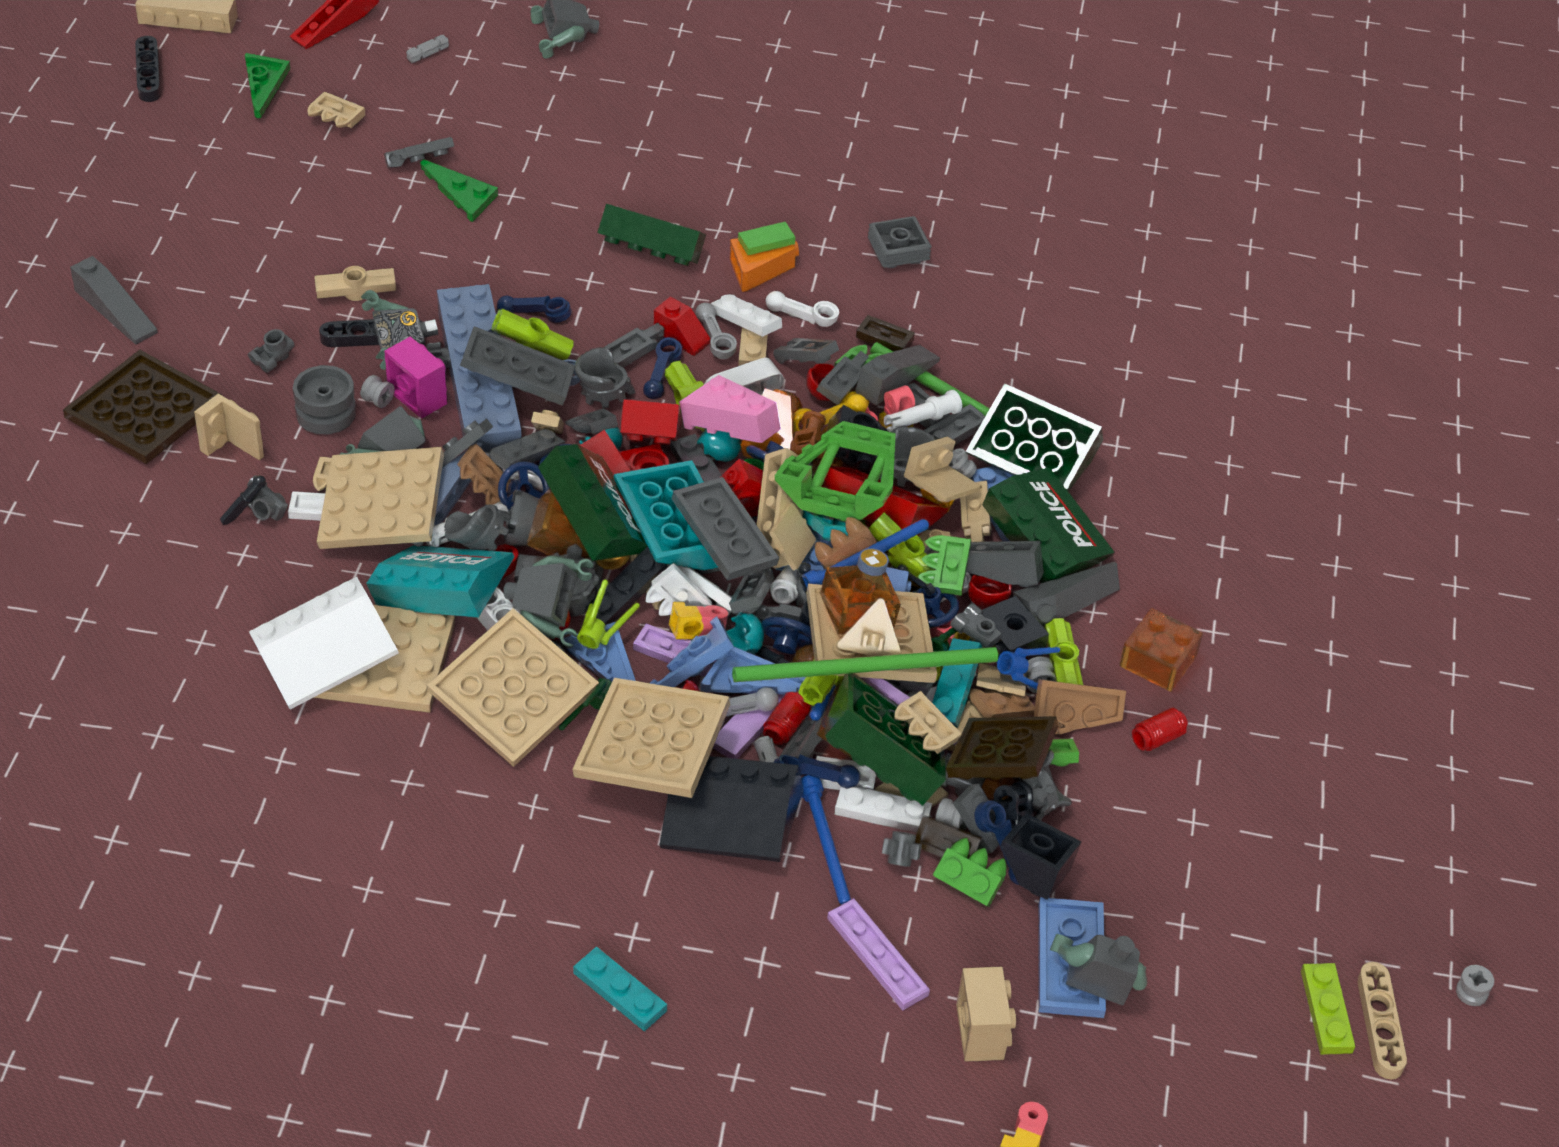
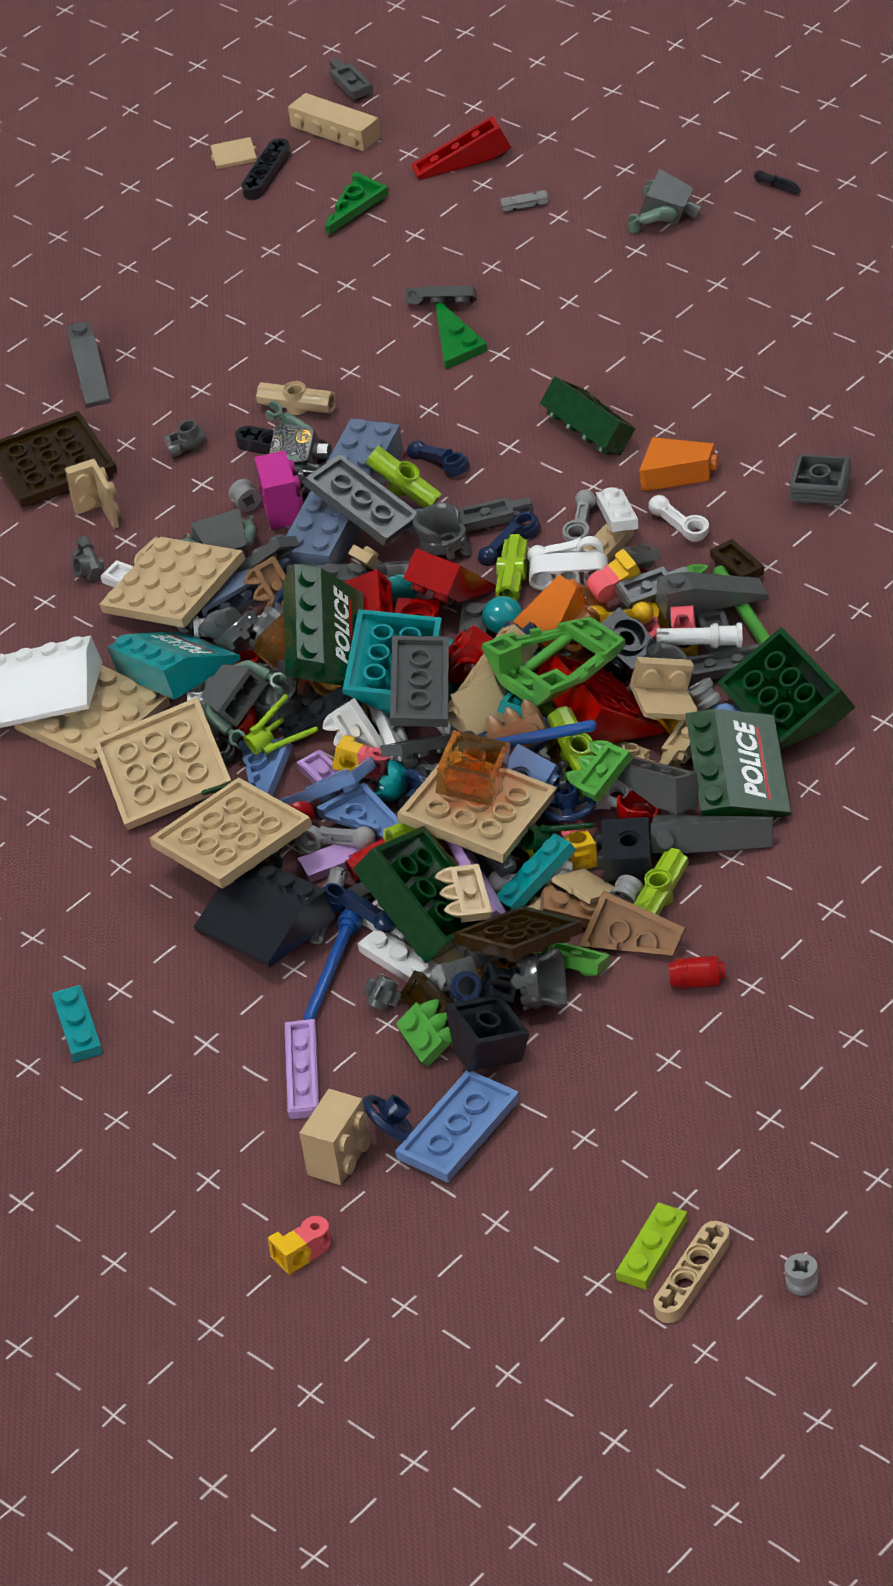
camera: 40 degrees right, 5 degrees down
black piece [220,475,266,525] -> none
dark grey wheel [293,365,356,434] -> none
tan plate [308,92,365,128] -> none
red slope [654,296,711,356] -> none
bright pink wedge [679,375,781,443] -> none
bright green piece [732,647,998,682] -> none
bright green tile [738,222,795,255] -> none
tan piece [837,598,902,656] -> none
tile [857,548,889,576] -> none
dark grey plate [950,603,1002,648] -> none
blue plant [997,647,1060,690] -> none
dark grey torso [1050,934,1147,1006] -> none
clear orange brick [1119,607,1203,692] -> none
none -> tan piece [210,137,257,170]
none -> dark blue piece [363,1095,413,1142]
none -> white piece [527,536,604,563]
none -> leg [586,548,641,603]

